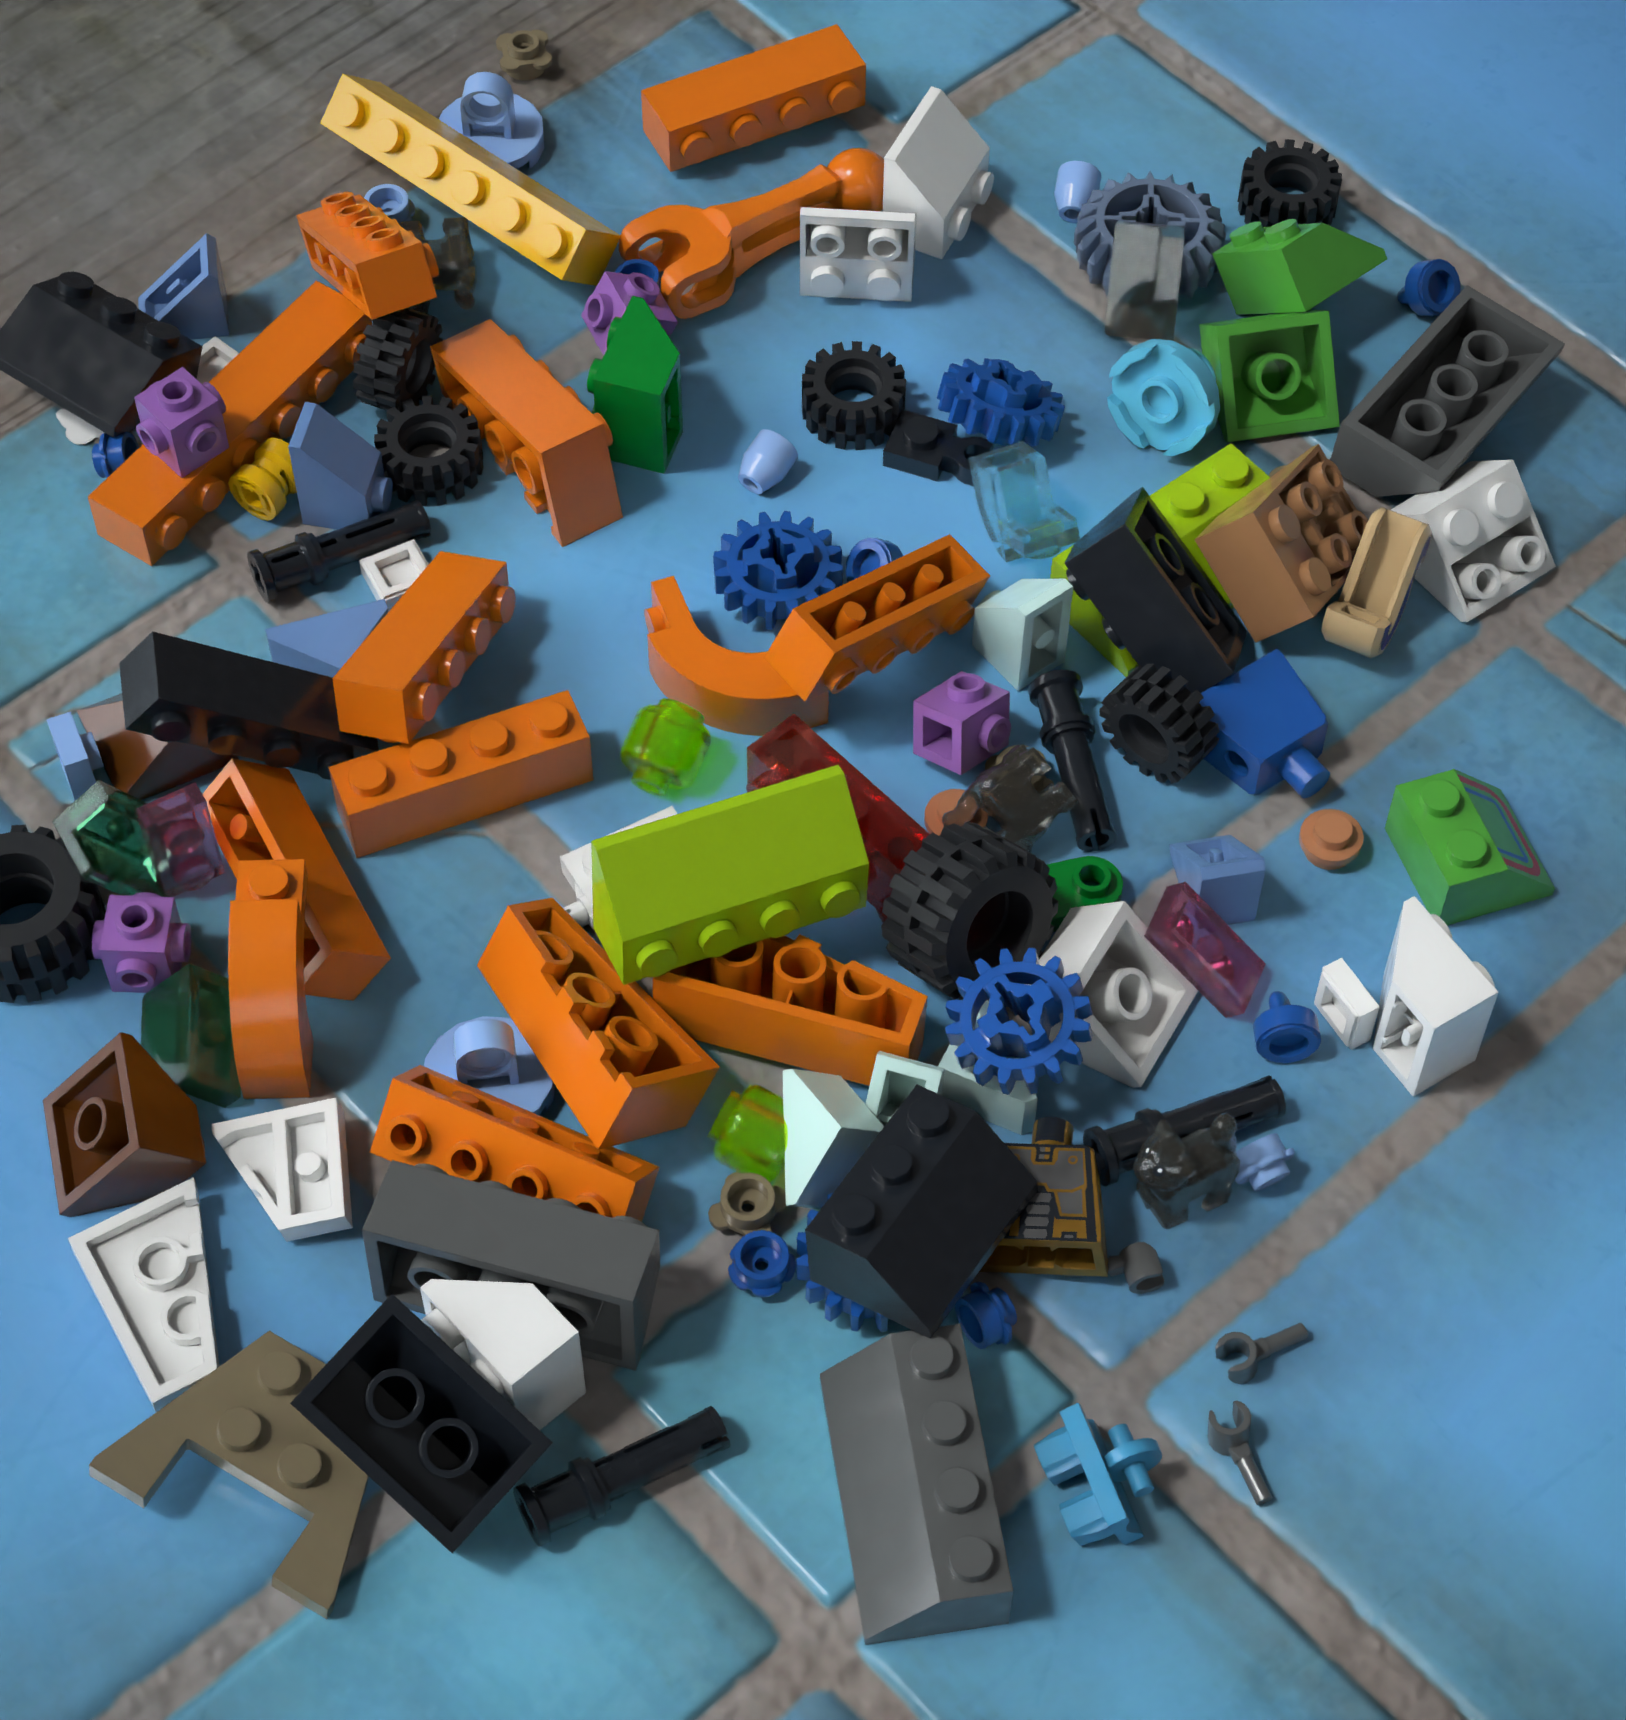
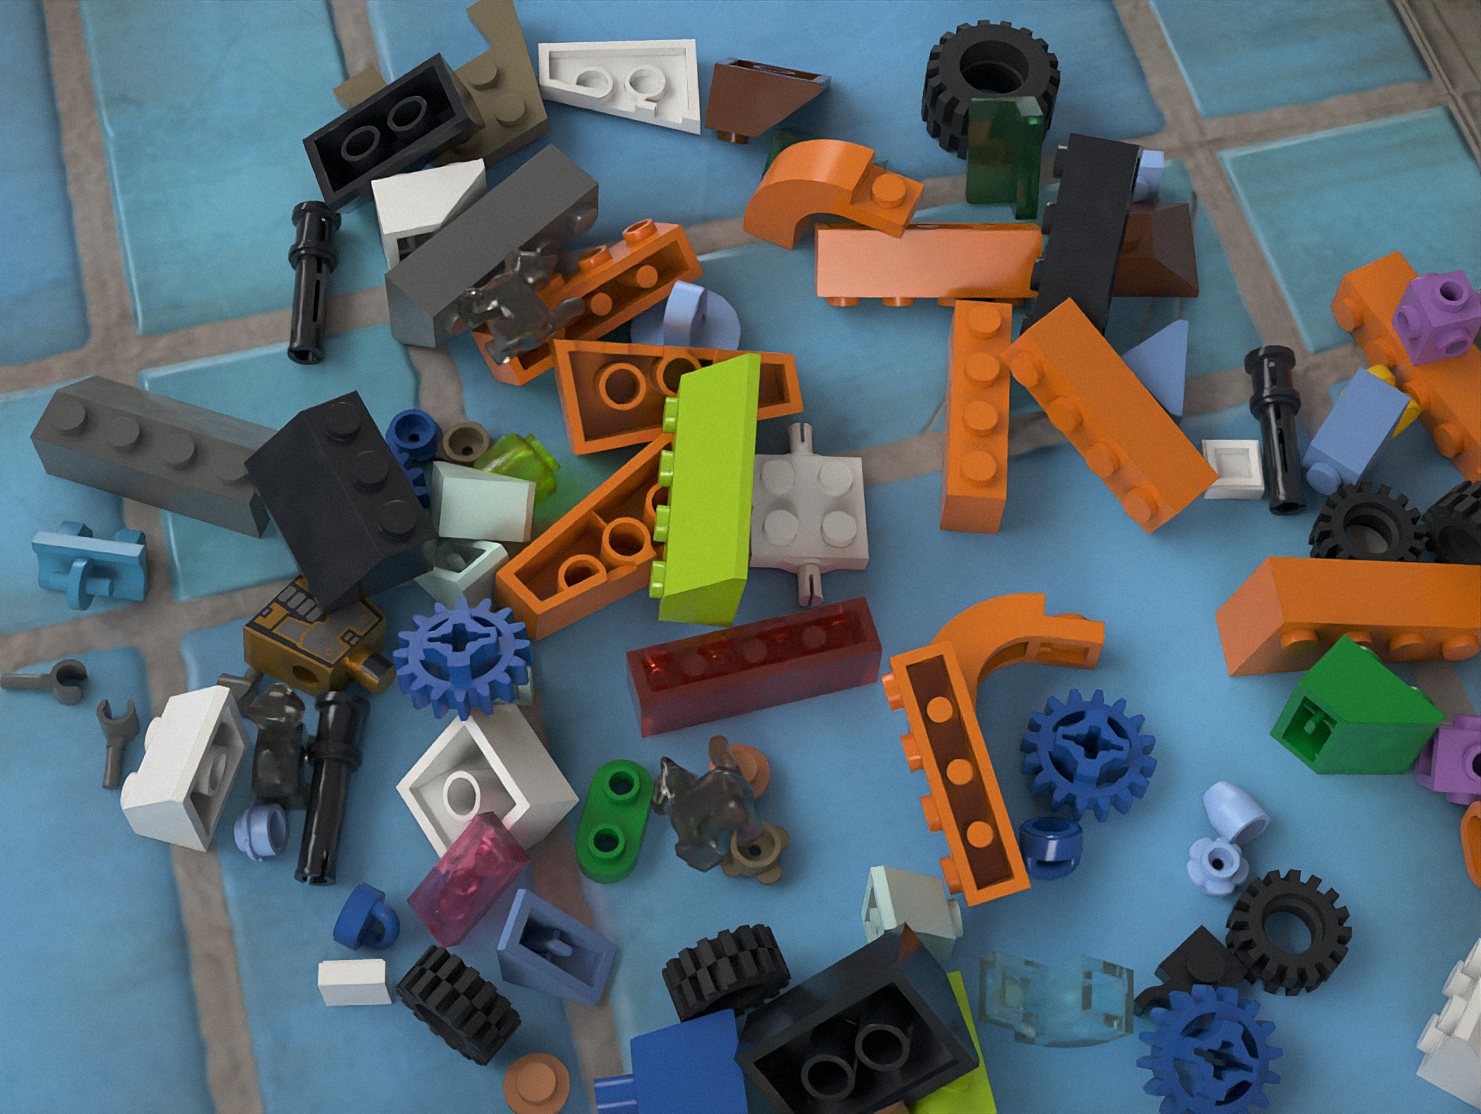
camera: 115 degrees right, 5 degrees up
medium lavender brick [92,892,192,994] -> none
clear pink plate [135,782,225,897] -> none
white wing [211,1098,353,1242] -> none
clear neon green head [620,698,711,796] -> none
black tyre [881,822,1058,1000] -> none
medium lavender brick [913,671,1011,775] -> none
blue plate [955,1282,1017,1349] -> none
black pin [1027,669,1117,851] -> none
white slope [1373,896,1498,1097] -> none
none -> white slope [120,685,251,852]
none -> black tyre [395,945,522,1066]
none -> clear smoke animal [457,249,586,366]
none -> light blue plate [1186,837,1249,897]

